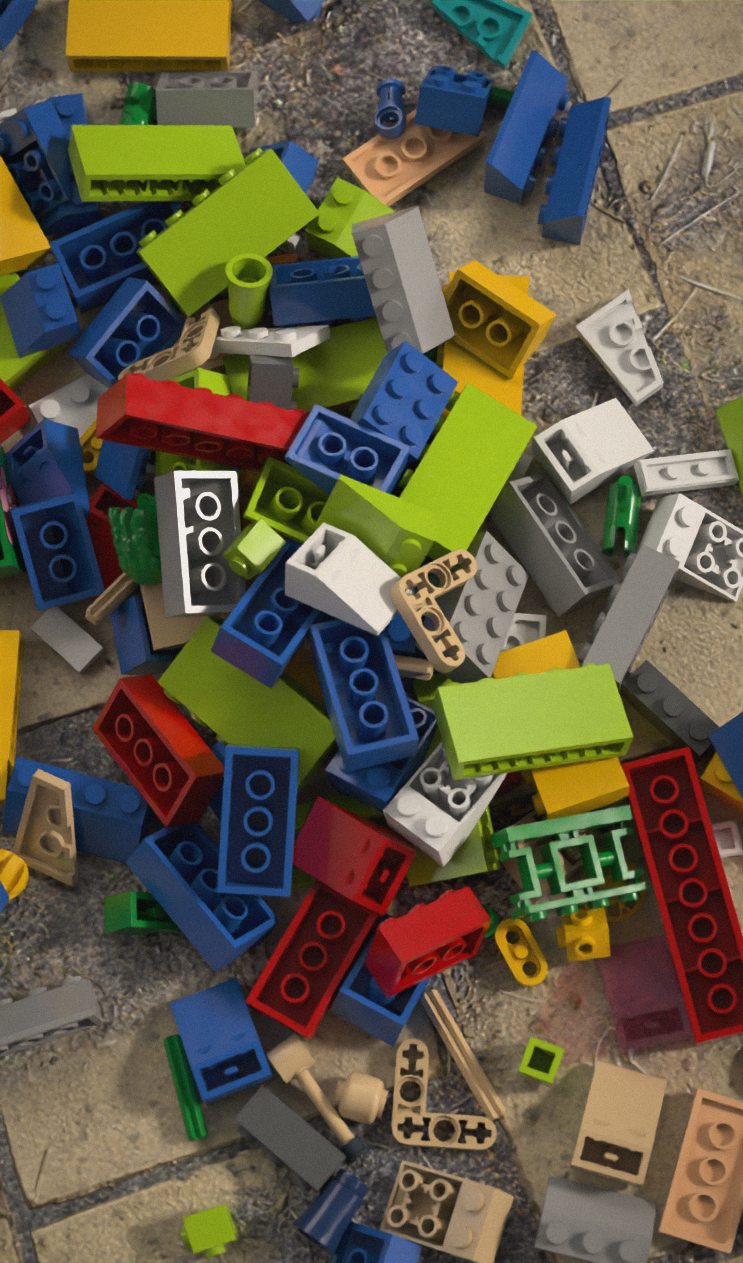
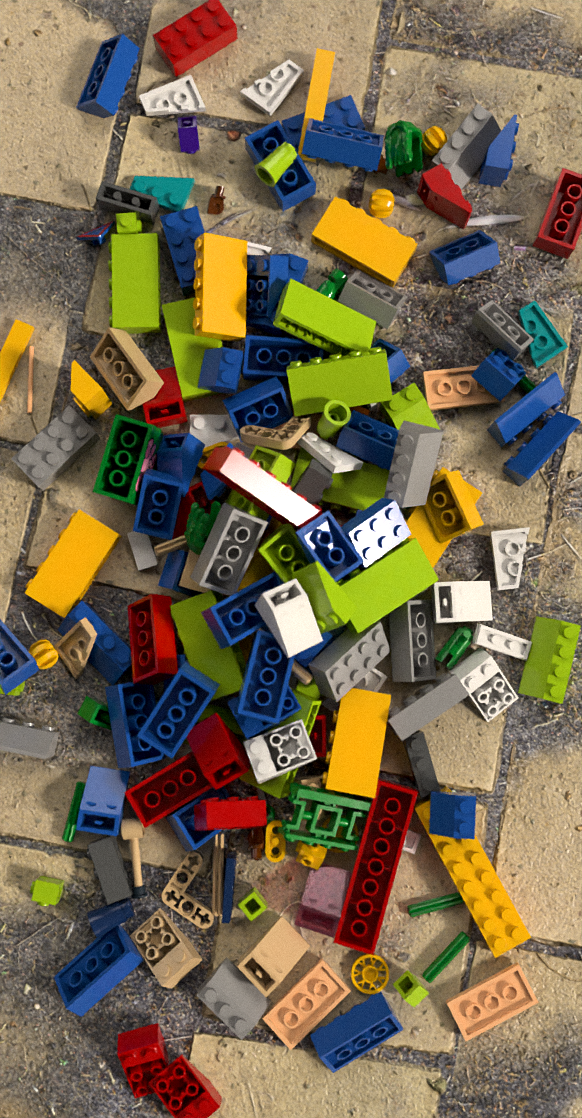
camera: 20 degrees right, 10 degrees up
lime brick [222,518,286,580] -> none
tan head [333,1072,389,1124] -> none
blue connector [374,79,406,139] -> none
tan beam [390,549,477,673] -> none
lime brick [432,663,633,780] -> none
none -> dark blue tile [222,851,237,923]
none -> reddish brown piece [248,827,265,861]
none -> light grey slope [471,300,534,361]

